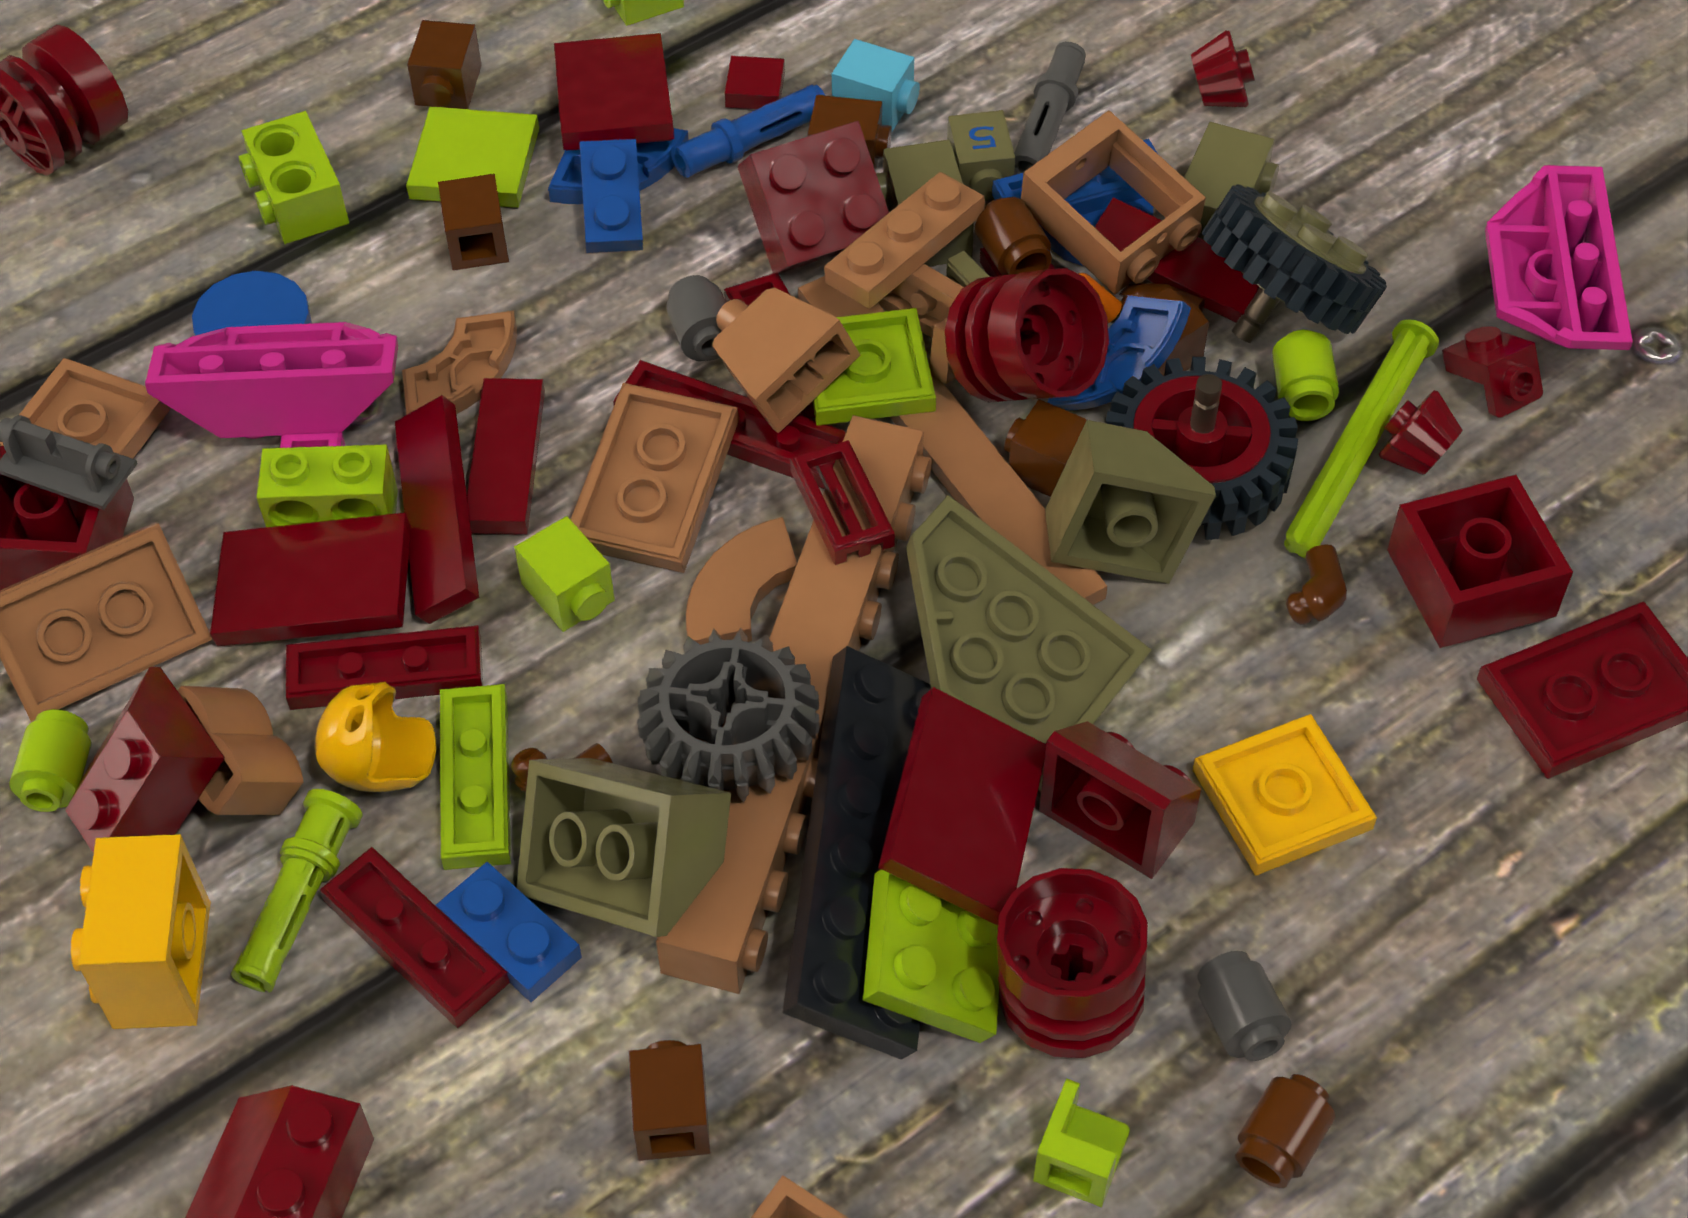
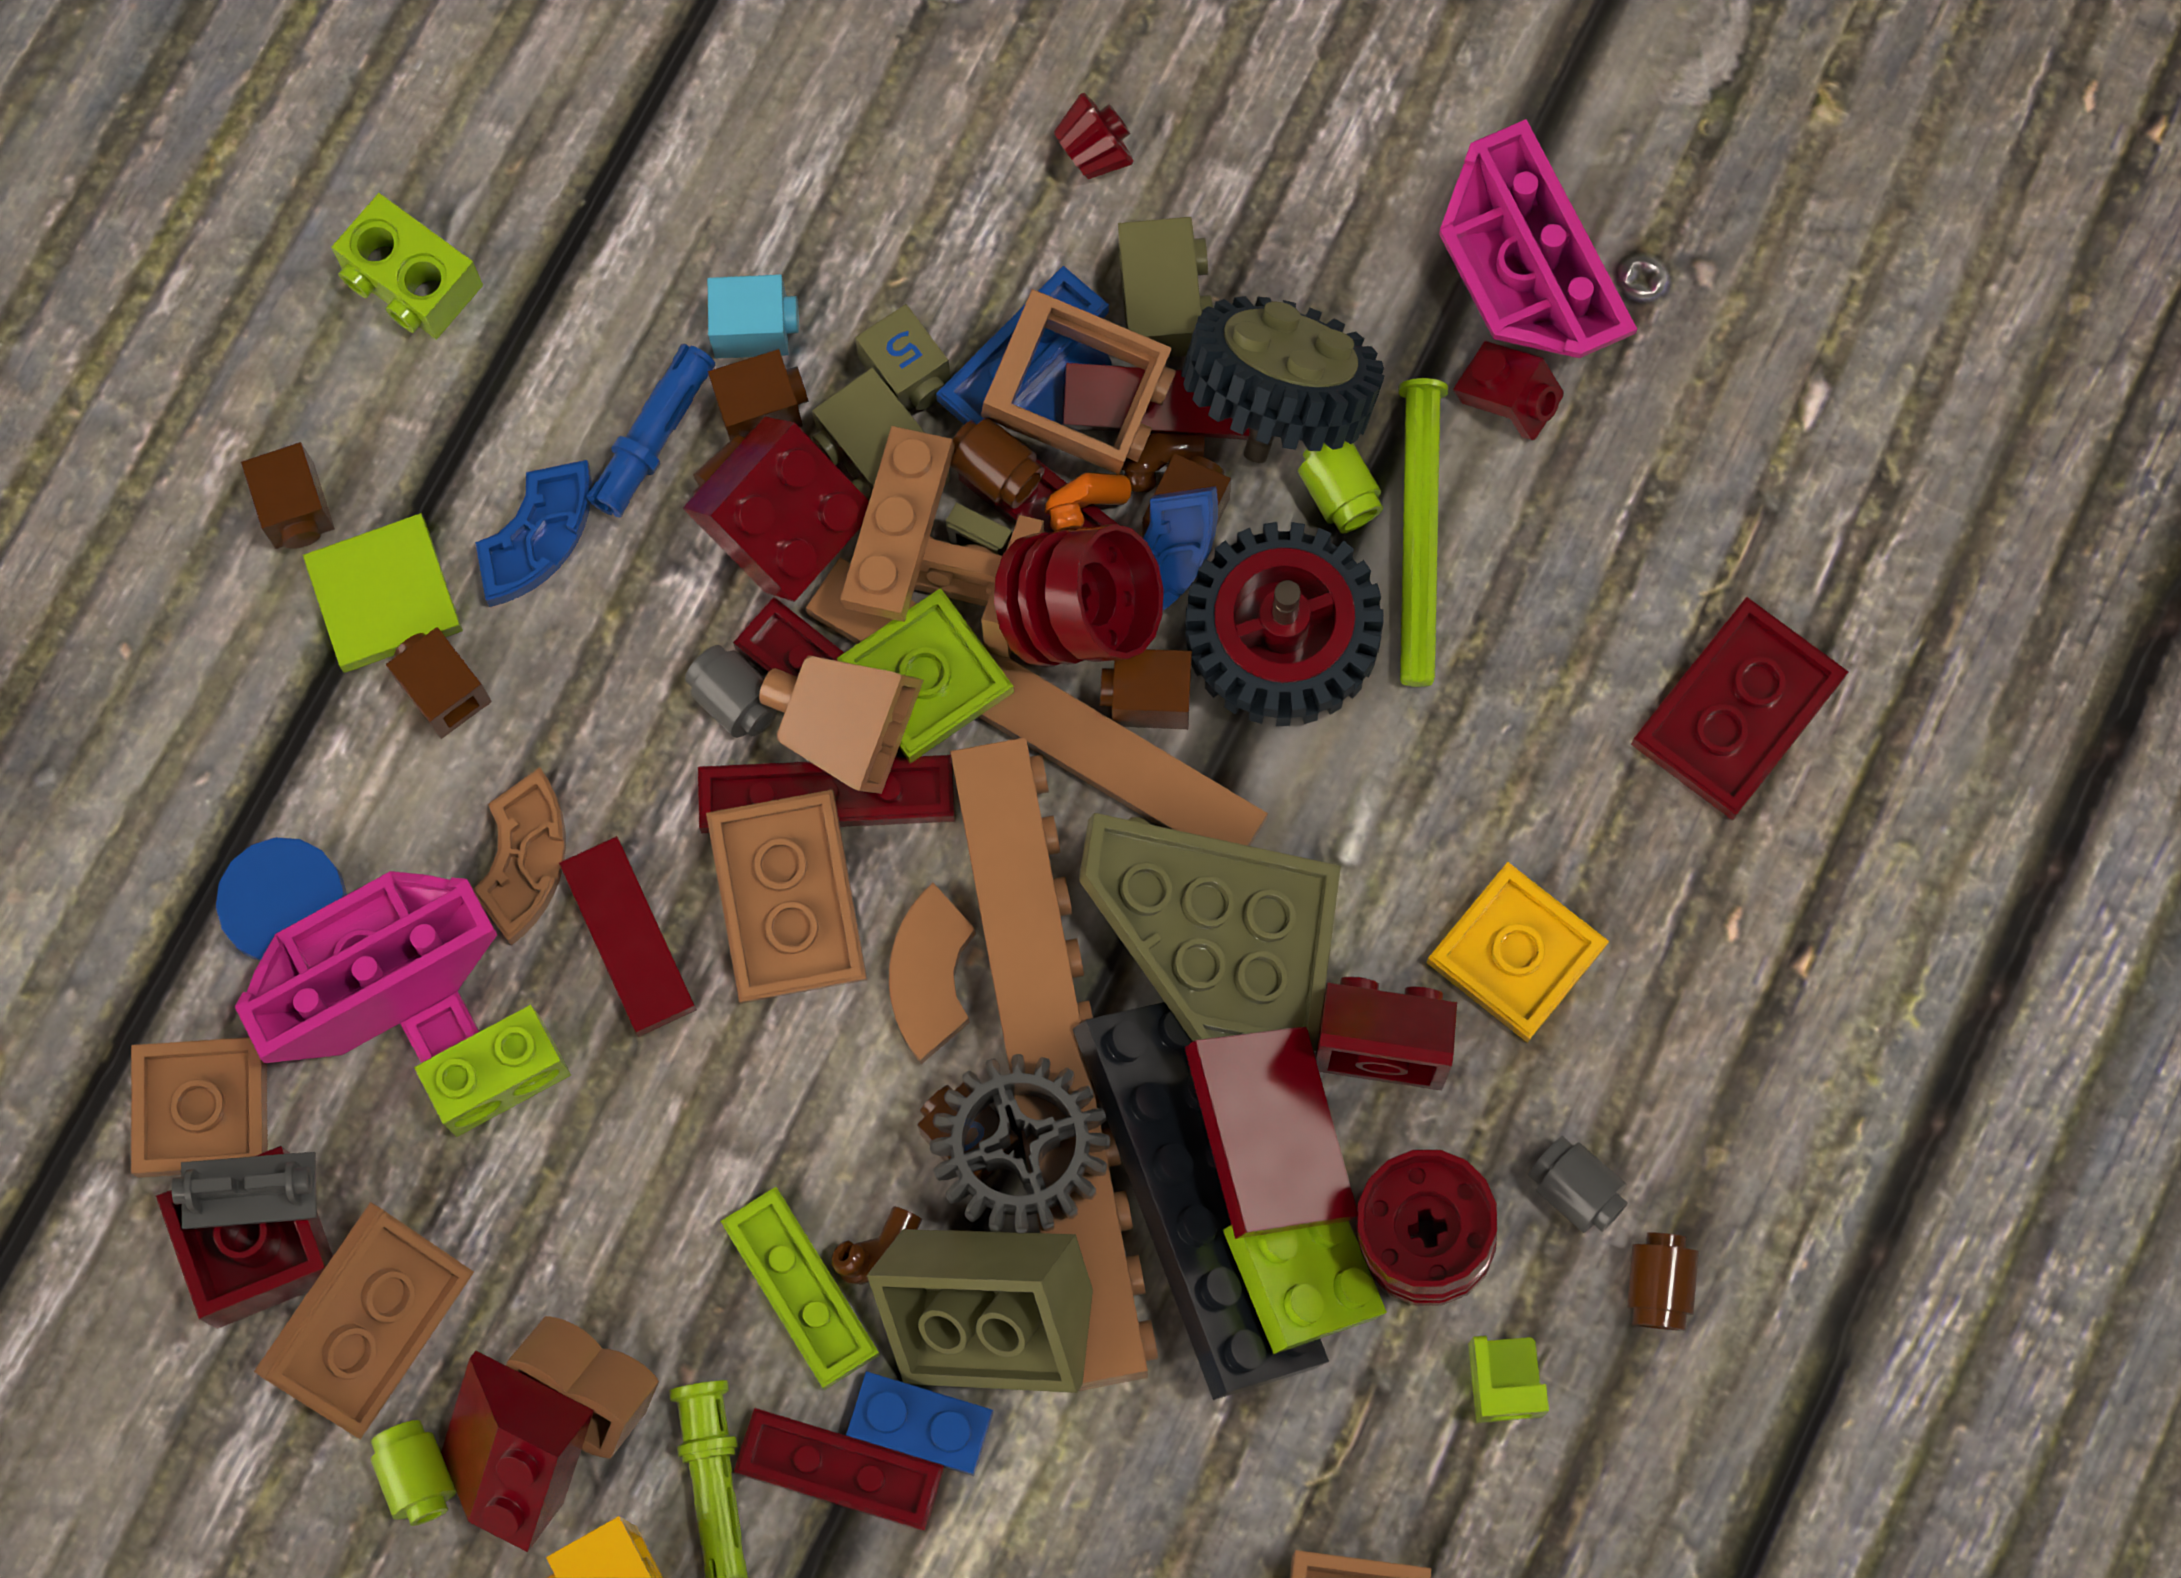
camera: 25 degrees left, 20 degrees up
dark red tile [210,513,411,647] -> none
lime brick [238,111,349,244] -> none
dark red tile [286,625,483,710] -> none
yellow helmet [315,682,436,792] -> none
dark red tile [395,395,480,624] -> none
lime brick [514,516,615,632] -> none
dark red tile [554,33,675,151] -> none
blue plate [580,139,643,253] -> none
reddish brown brick [629,1040,711,1161] -> none
dark red tile [725,56,785,109] -> none
dark red tile [790,440,895,565] -> none
dark grey pin [1014,42,1086,175] -> none
olive slope [1045,420,1216,584] -> none
reddish brown arm [1286,544,1347,625] -> none
dark red piece [1379,390,1463,475] -> none
dark red brick [1387,474,1573,648] -> none

